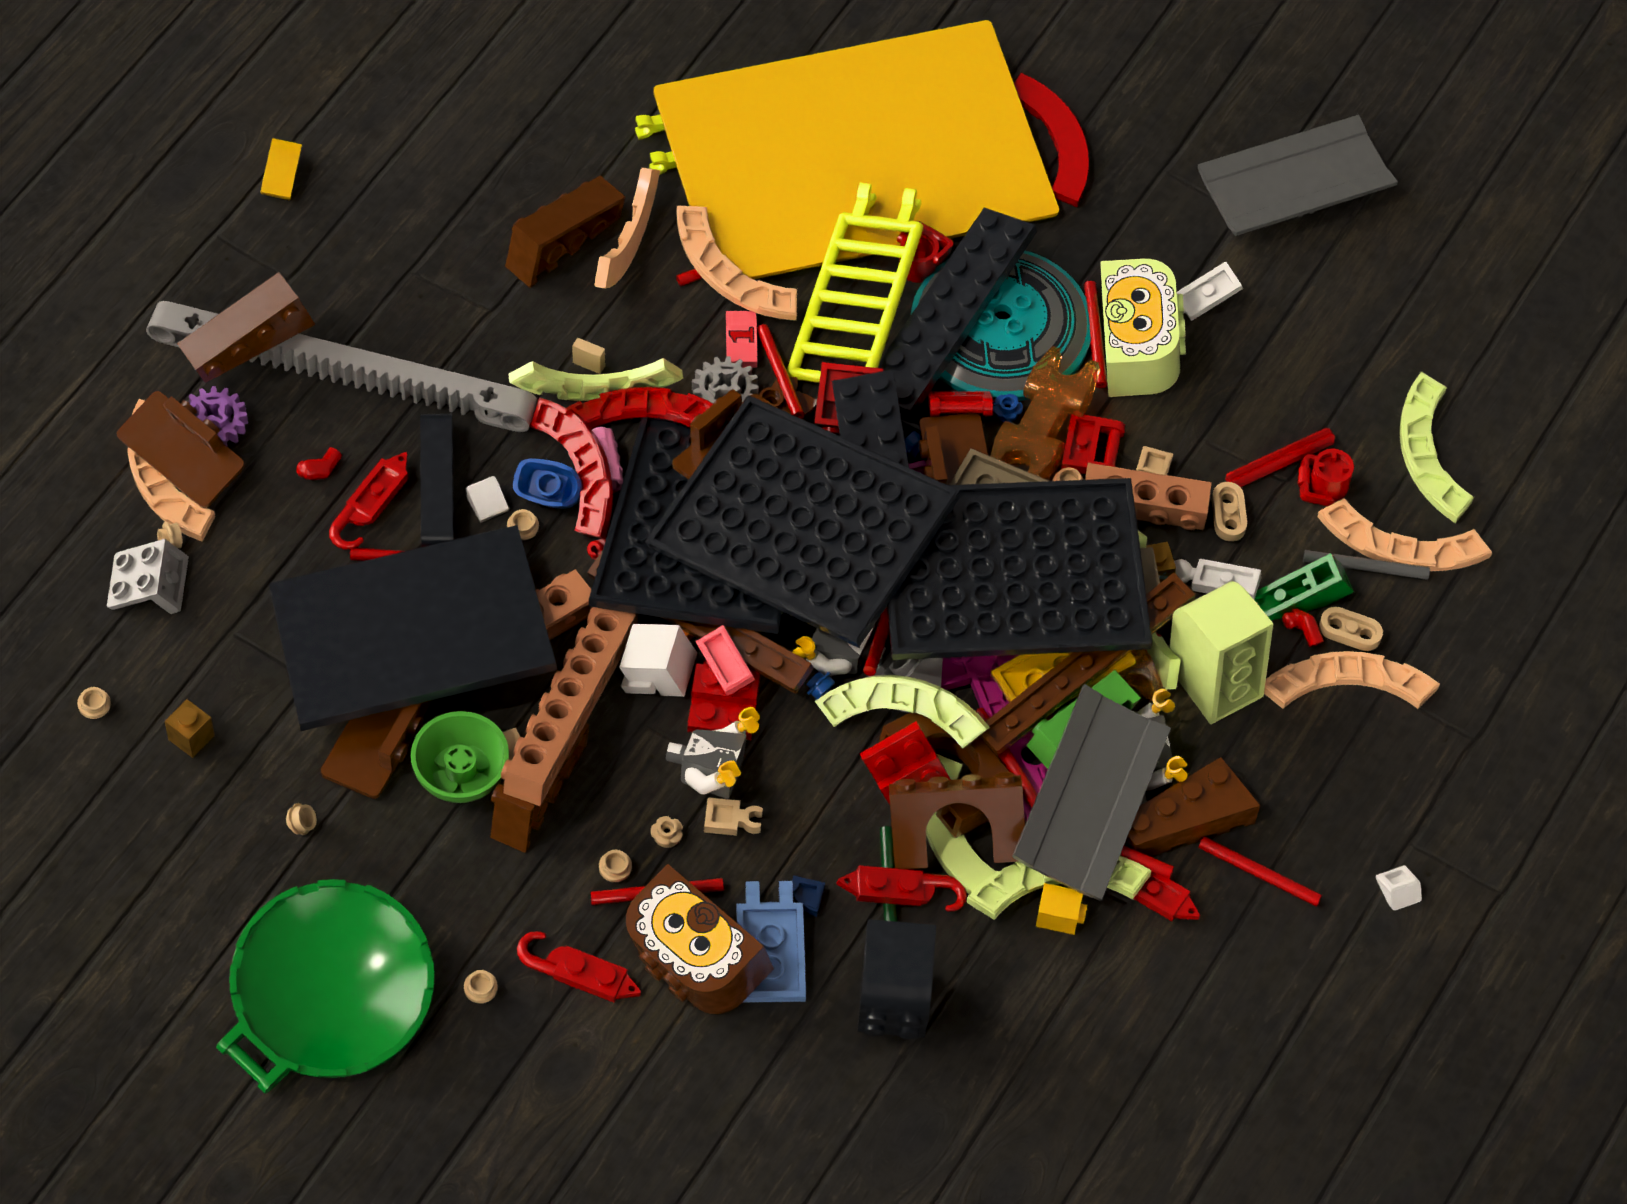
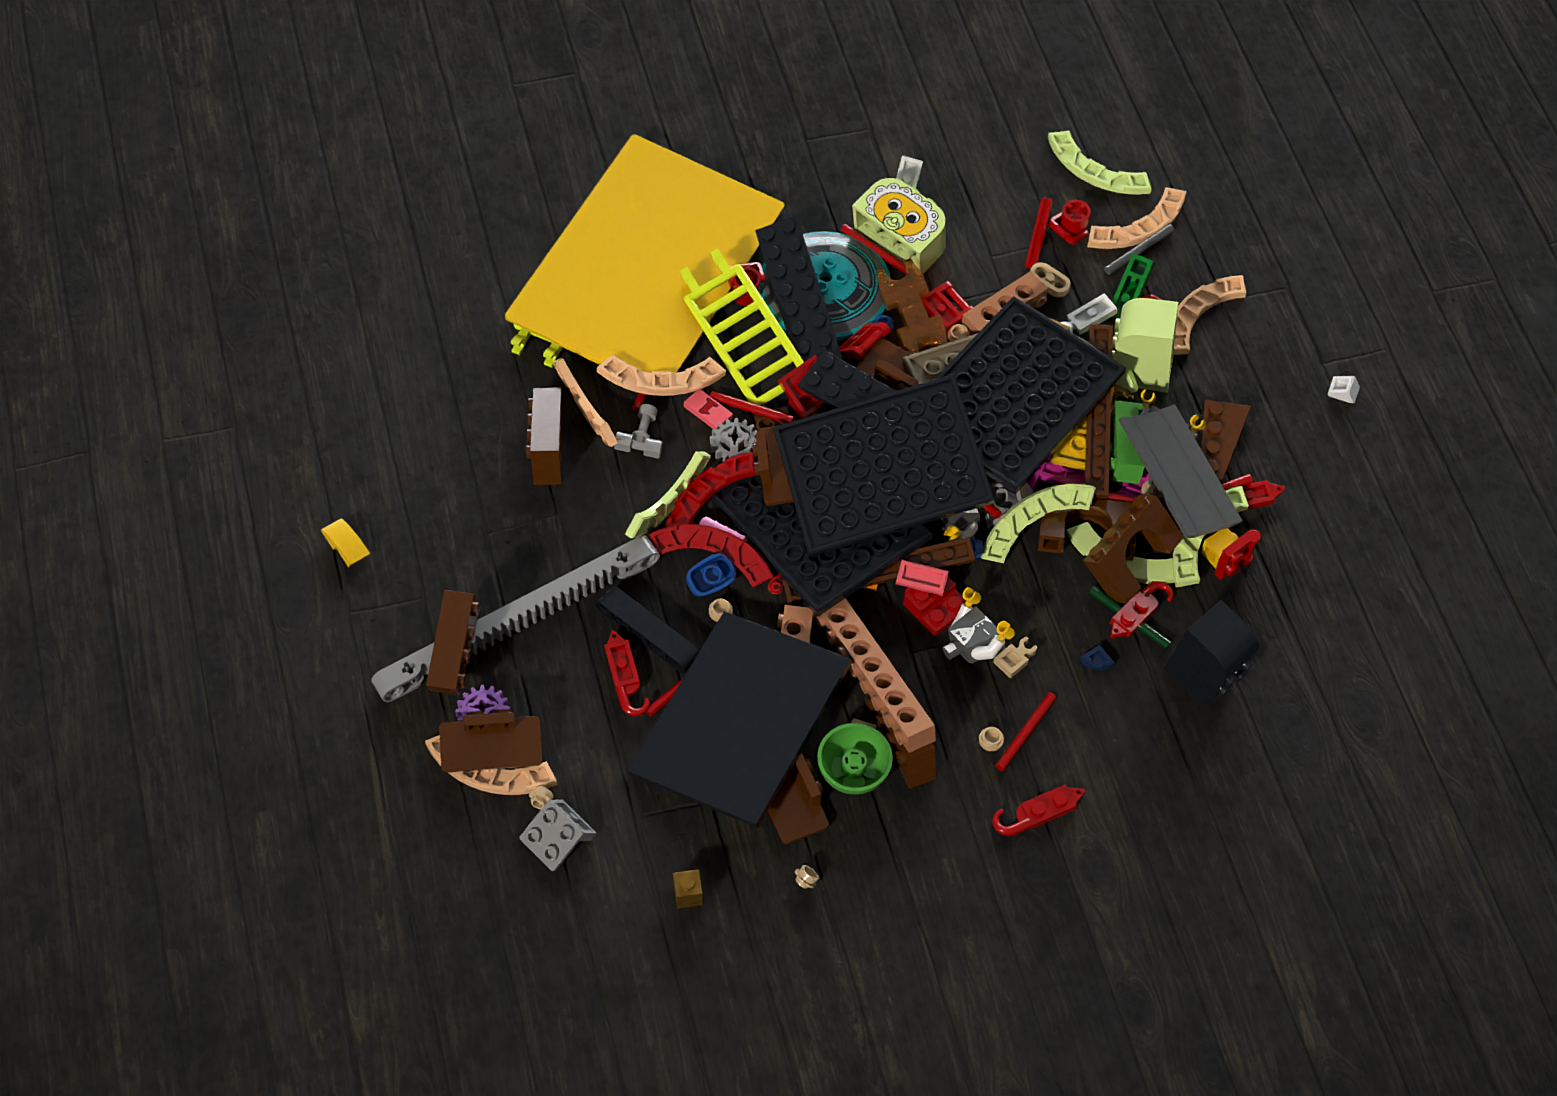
camera: 45 degrees left, 0 degrees up
tan plate [77,687,111,719] -> none
green dish [216,879,434,1094] -> none
red arm [296,447,342,480] -> none
tan plate [464,970,498,1003] -> none
white slope [466,476,509,523] -> none
tan tile [572,338,605,374] -> none
white plate [619,624,697,697] -> none
brick [626,864,774,1014] -> none
tan plate [651,816,683,848] -> none
medium blue tile [736,881,806,1003] -> none
red plate [860,721,951,805] -> none
red tile [1014,73,1089,207] -> none
tan tile [1136,446,1173,475] -> none
dark grey hinge [1198,115,1398,236] -> none
red bar [1198,836,1322,907] -> none
tan plate [1319,607,1383,651] -> none
none -> light grey bar [614,404,663,459]
none -> red plate [1214,530,1261,580]

